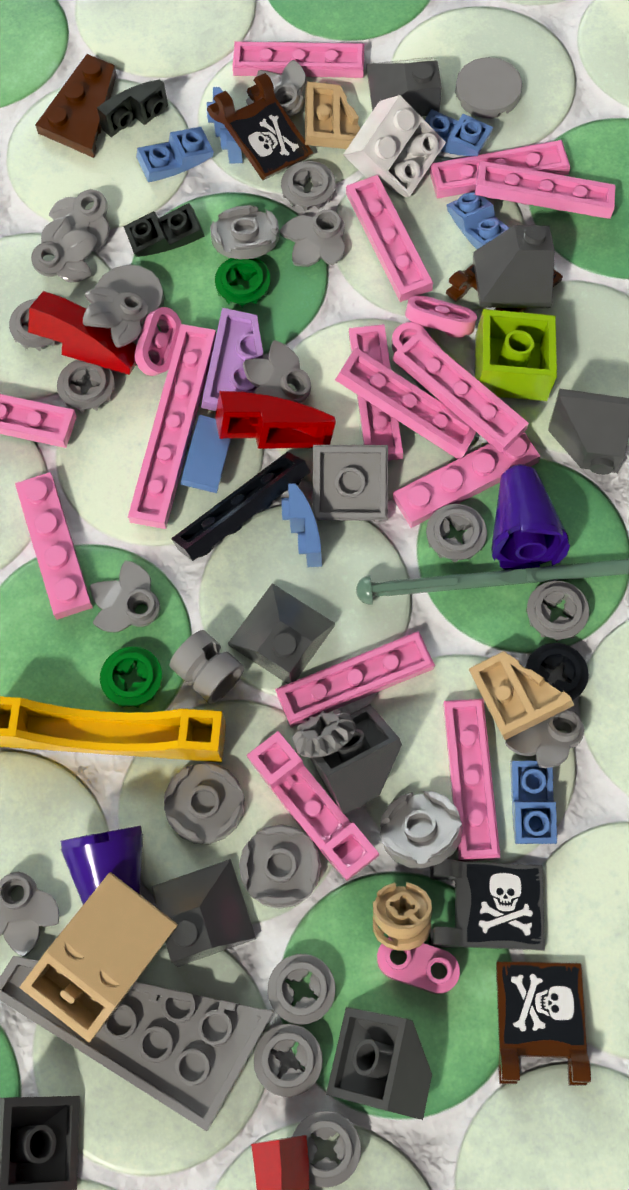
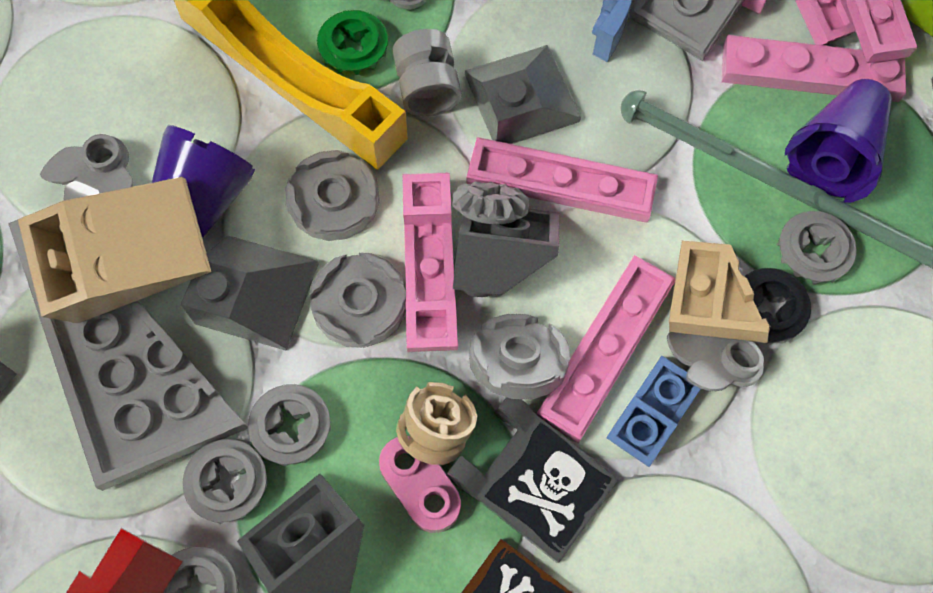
camera: 30 degrees right, 0 degrees up
light grey gear [426,504,487,563] -> none

